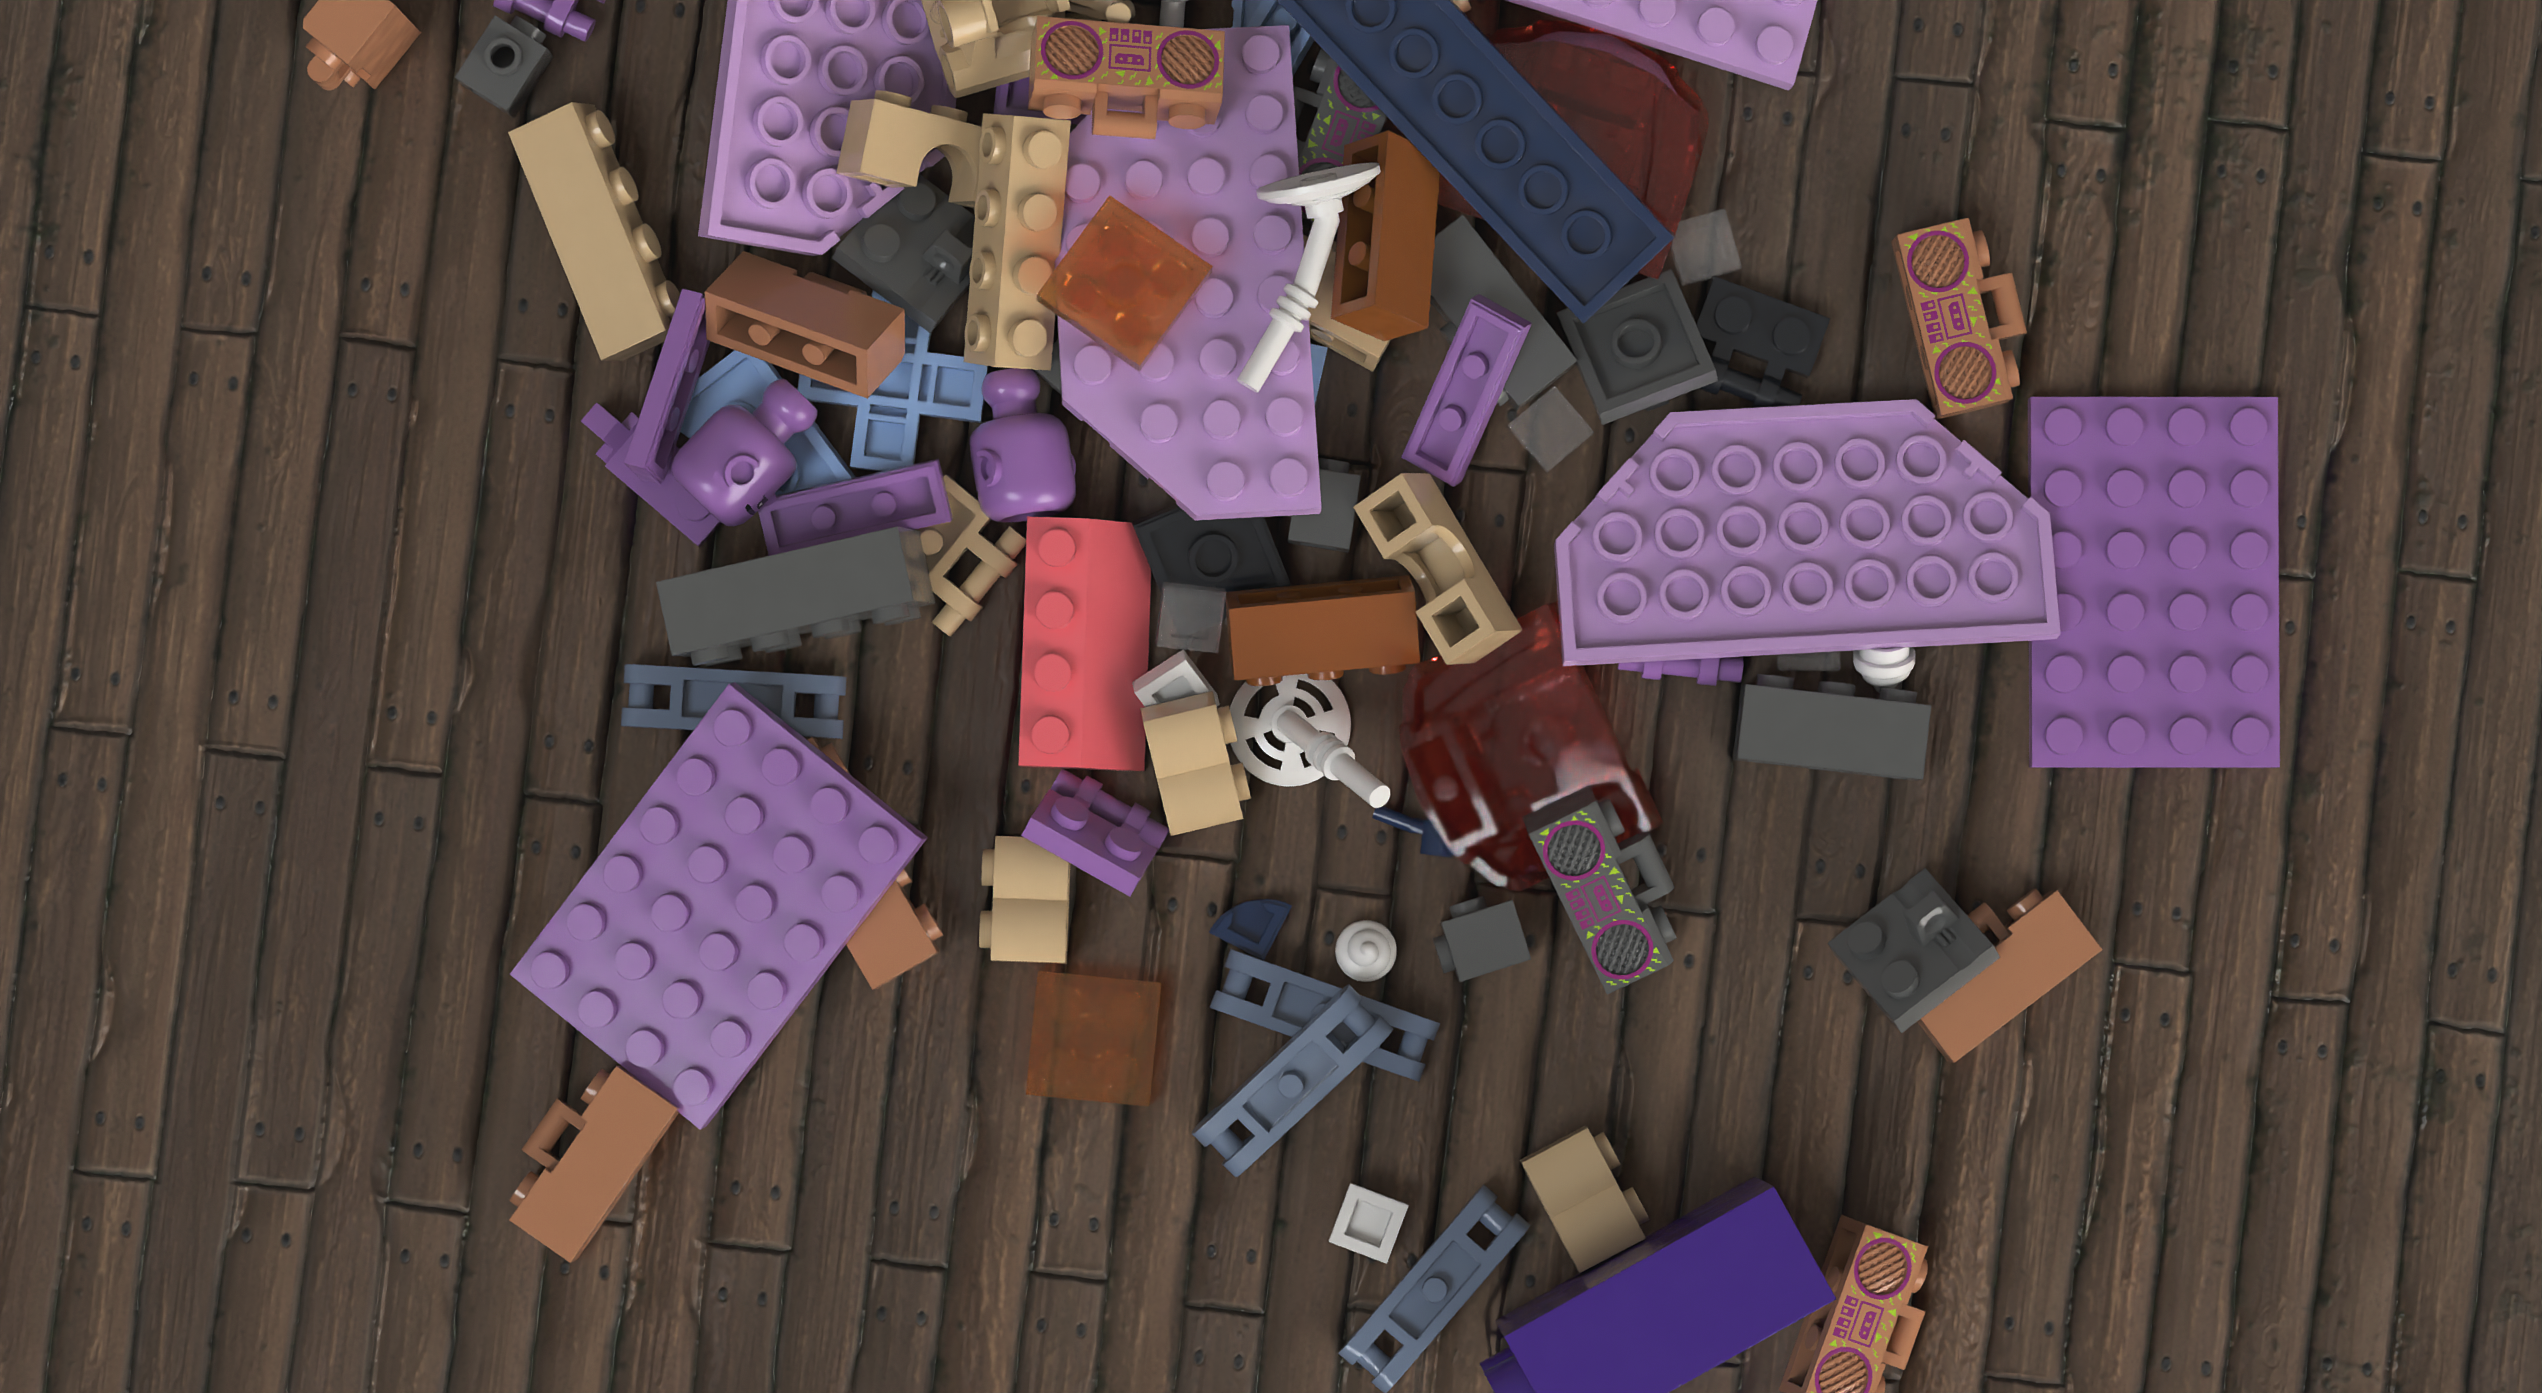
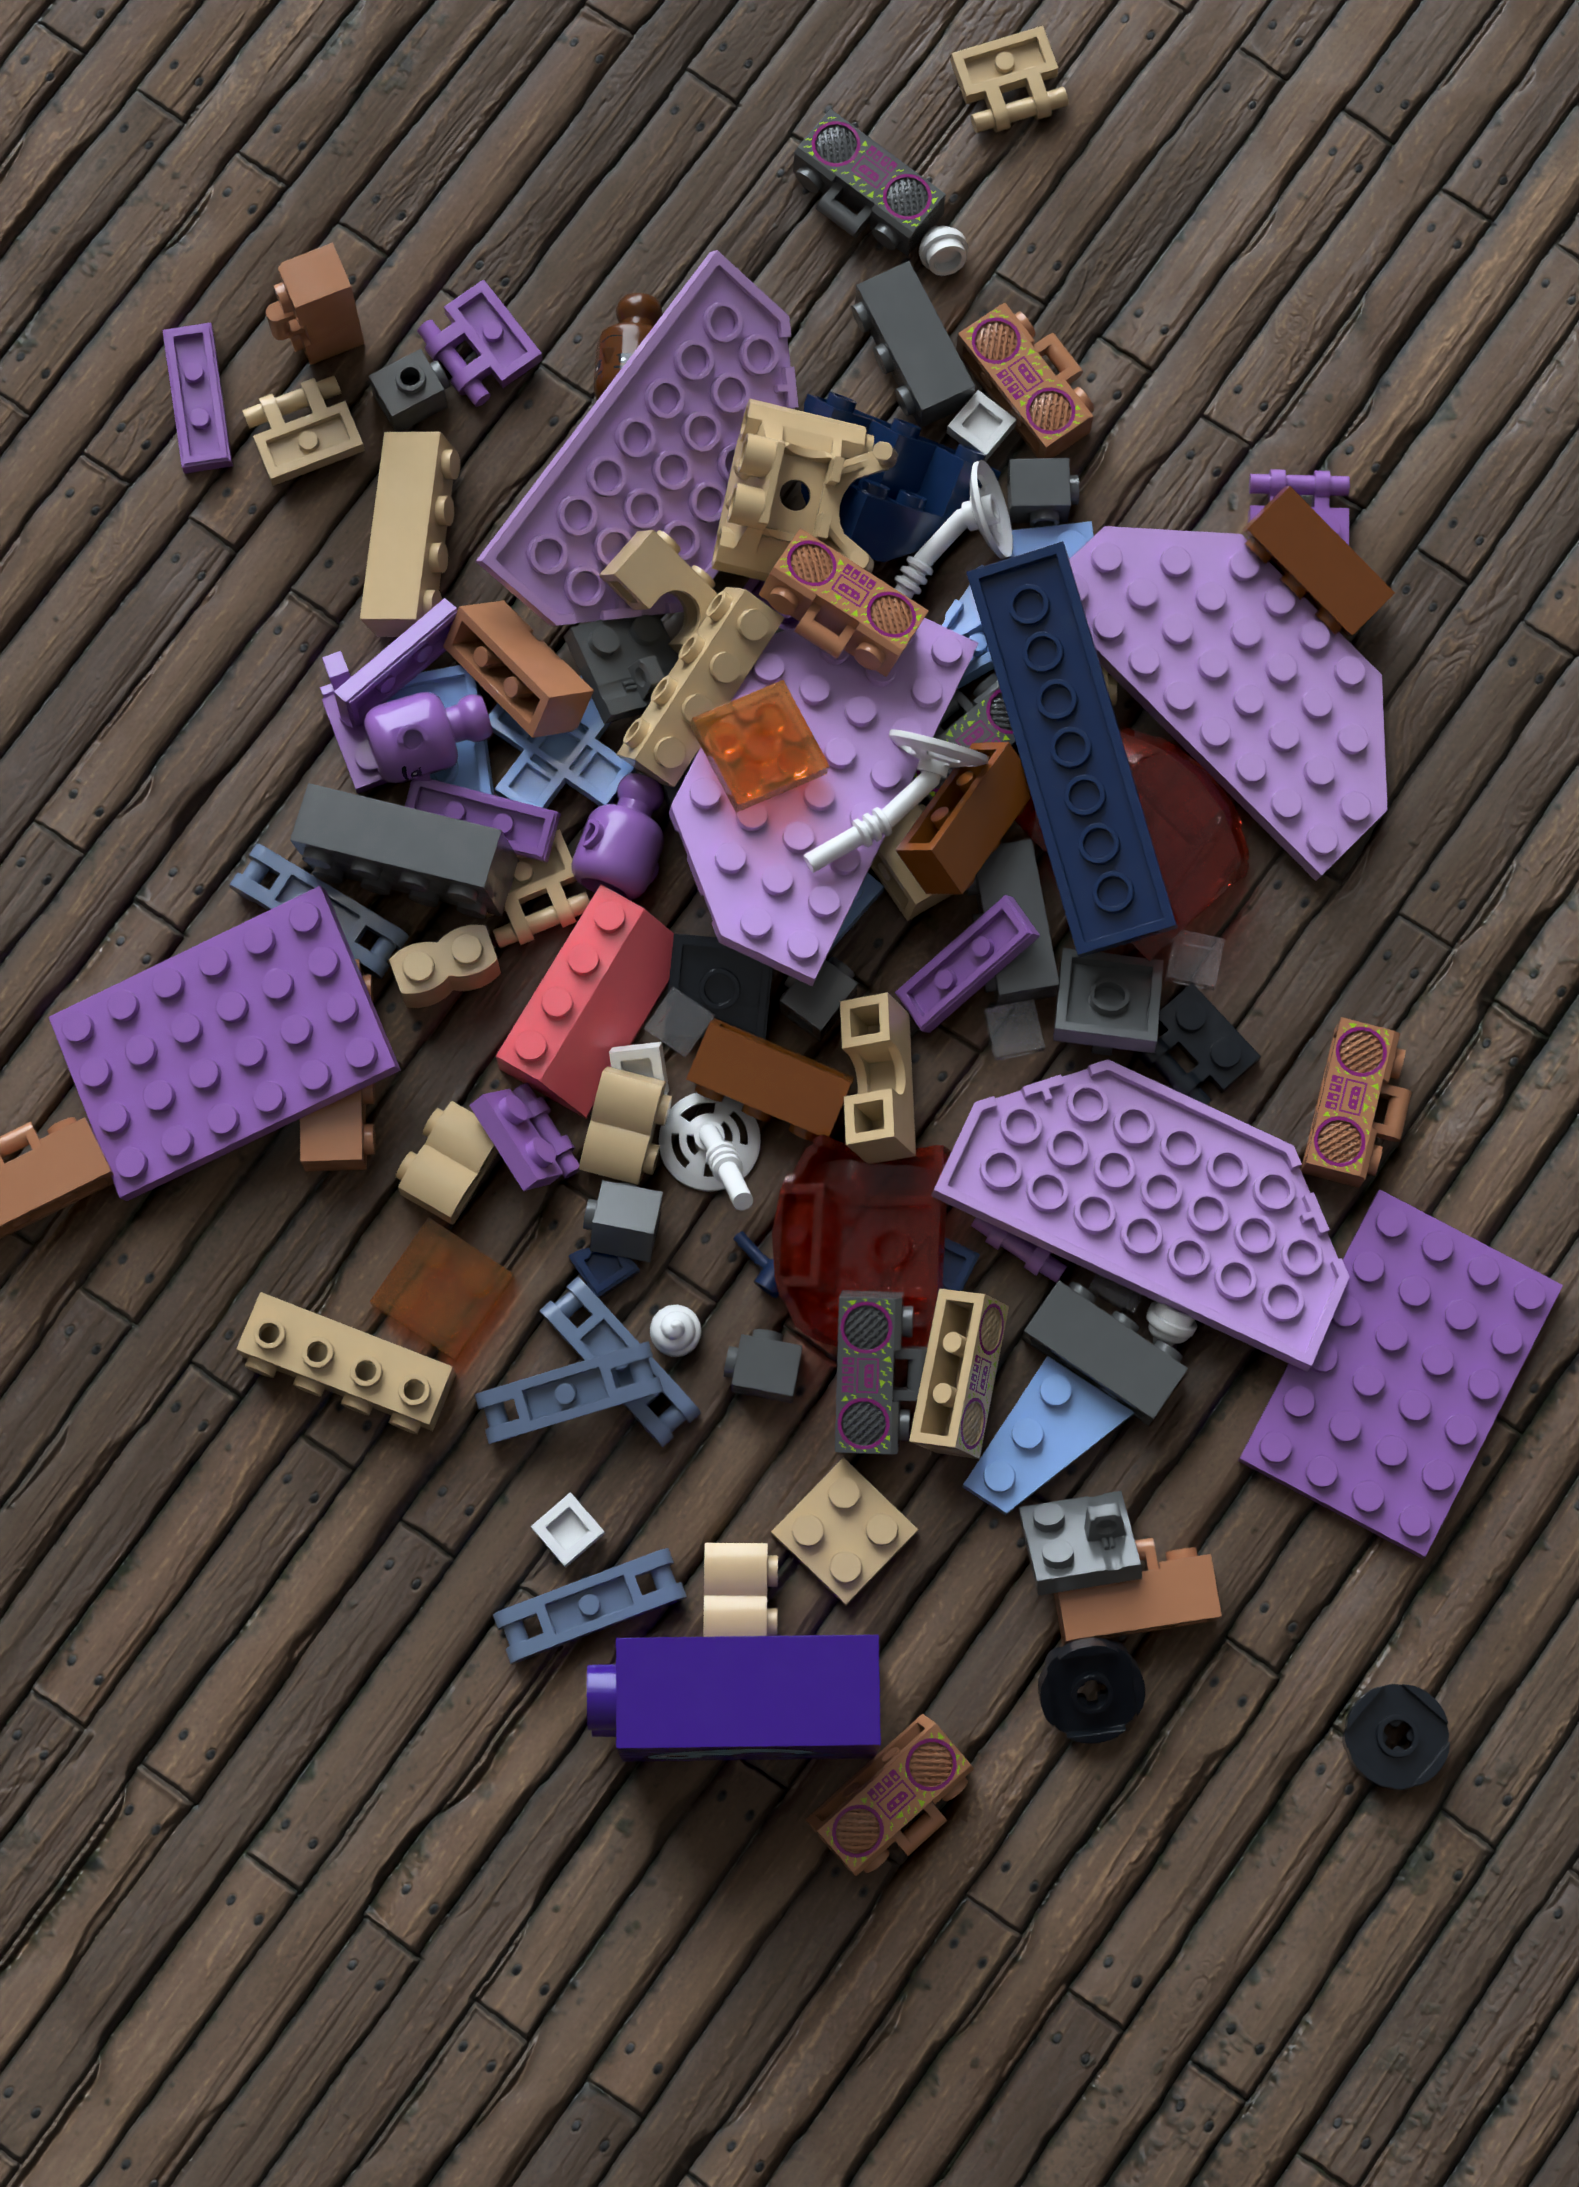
camera: 25 degrees right, 10 degrees down
none -> medium lavender tile [163,323,233,474]
none -> tan brick [236,1292,456,1434]
none -> tan plate [242,375,365,486]
none -> tan brick [389,925,501,1008]
none -> brick [583,1180,663,1262]
none -> tan plate [771,1457,918,1606]
none -> tan piece [909,1289,1009,1459]
none -> dark blue tile [928,1232,980,1291]
none -> light blue wing [962,1356,1135,1516]
none -> black plate [1038,1638,1145,1744]
none -> black plate [1342,1684,1450,1791]

